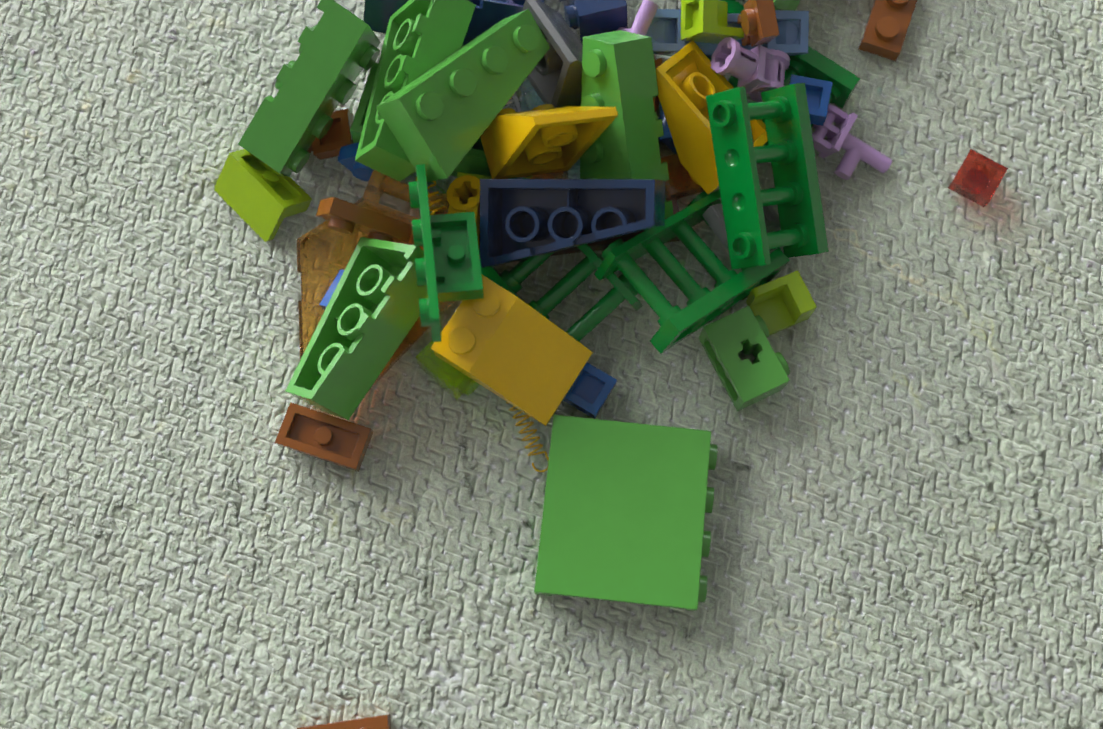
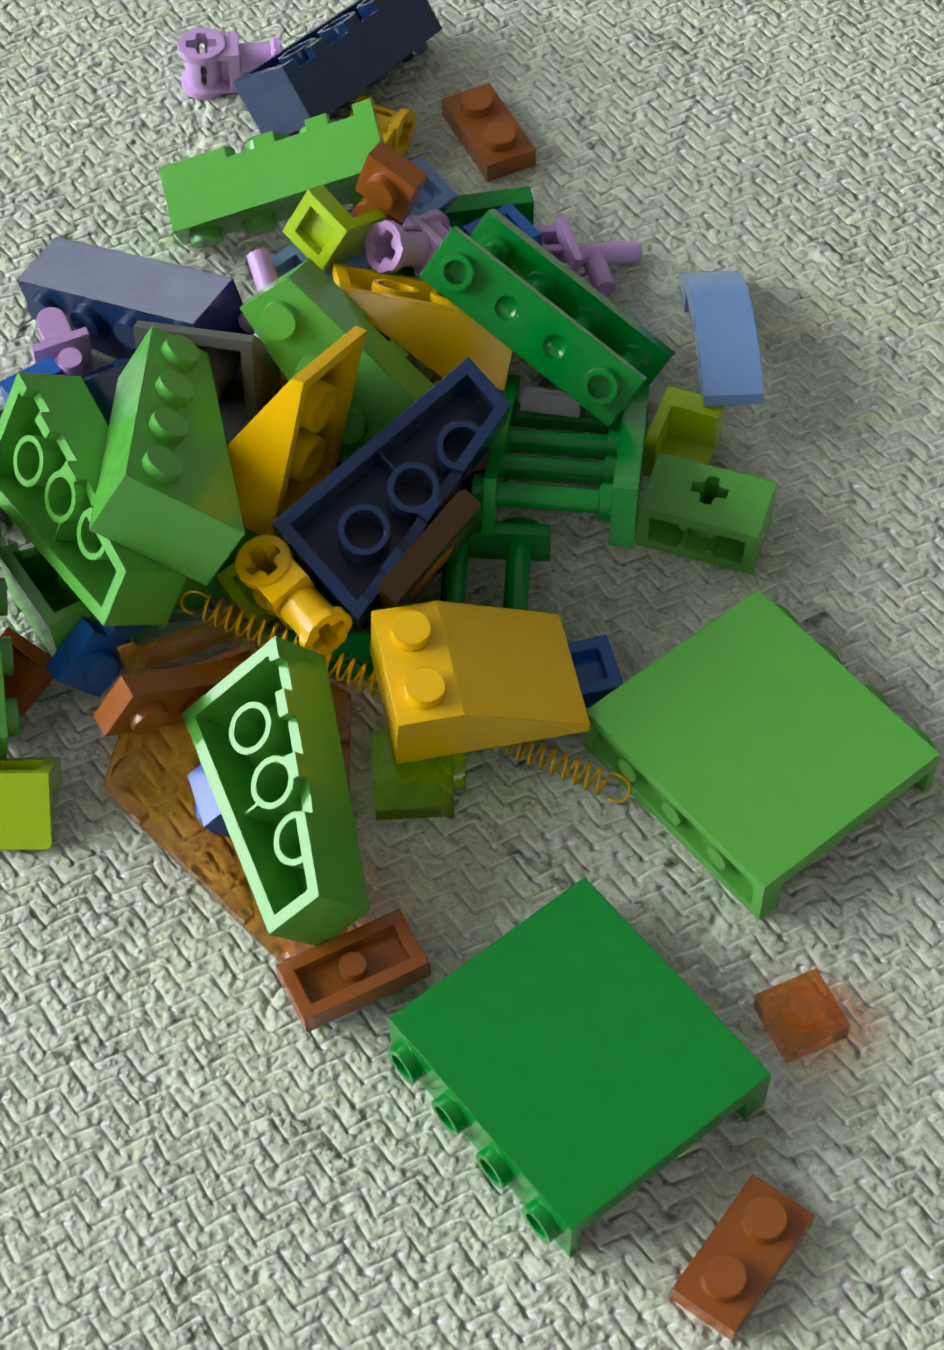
camera: 45 degrees left, 20 degrees down
green bracket [408,164,484,342] -> none
clear red plate [948,149,1008,207] -> none
none -> dark brown tile [378,489,483,609]
none -> green panel [388,877,771,1257]
none -> medium blue slope [679,270,764,406]
none -> clear orange plate [753,968,851,1064]

